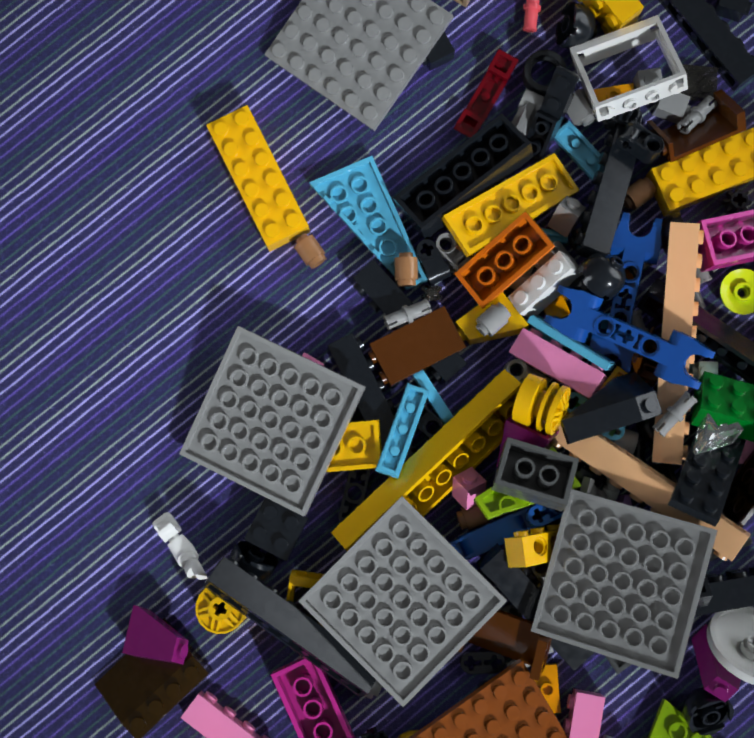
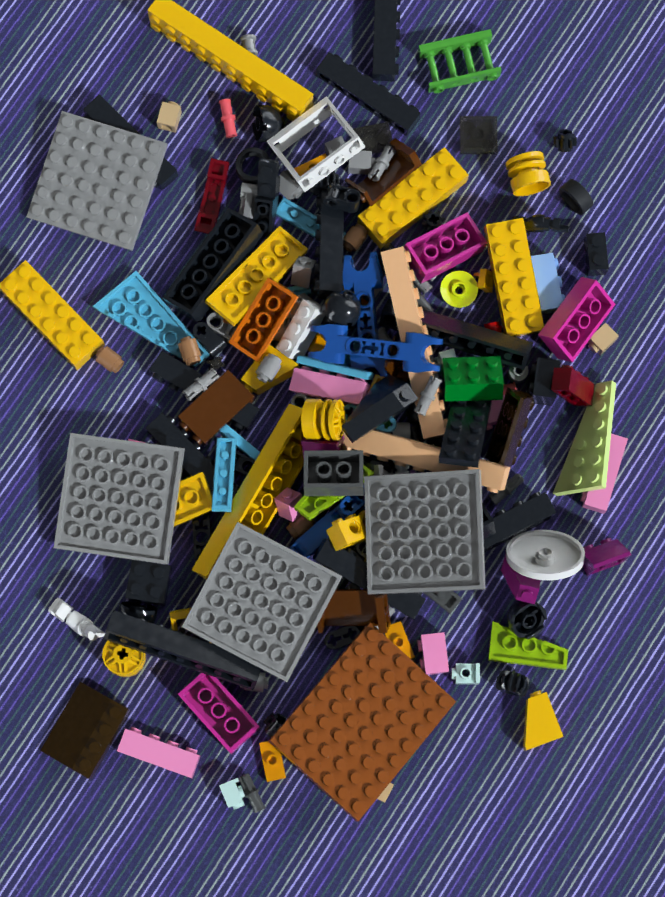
camera: 20 degrees left, 5 degrees down
magenta slope [122,605,189,665] -> none
clear slope [693,413,744,455] -> none

